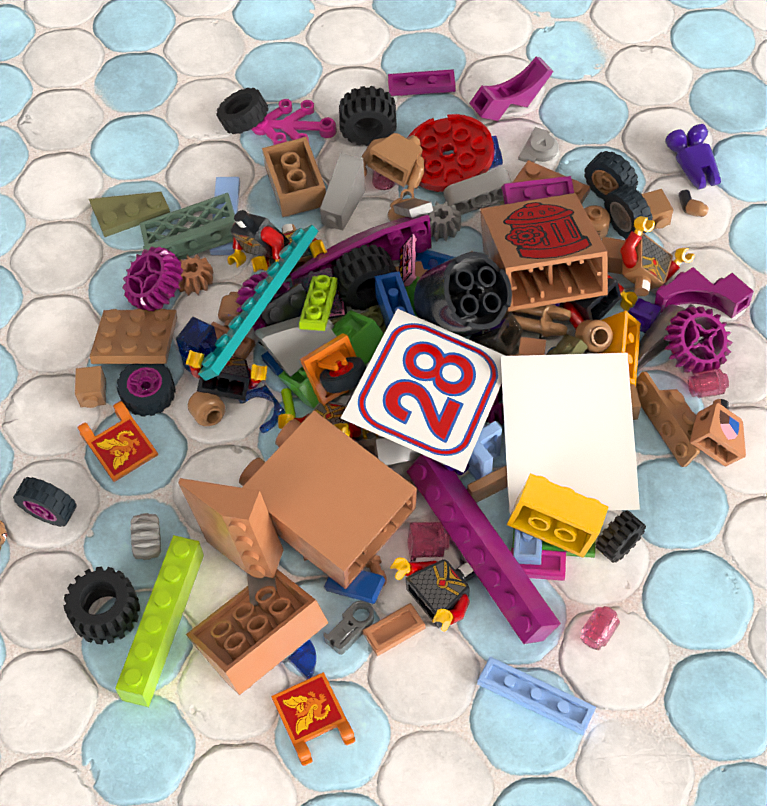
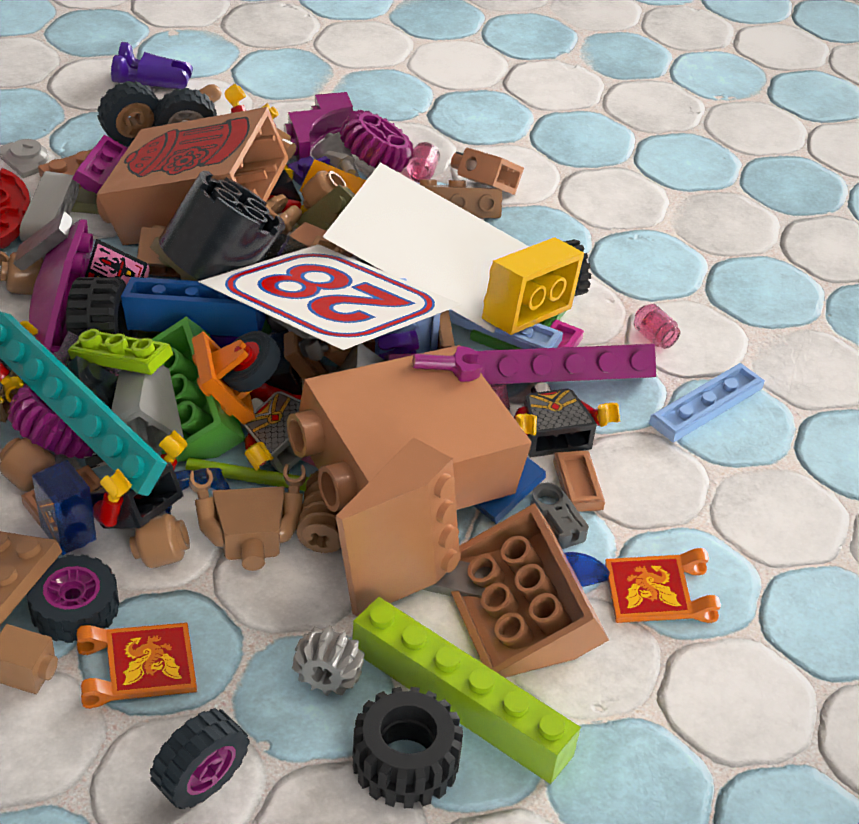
camera: 75 degrees left, 15 degrees down
none -> medium nougat torso [189,463,306,571]
none -> light grey bar [322,151,356,175]
none -> magenta bar [412,346,482,382]

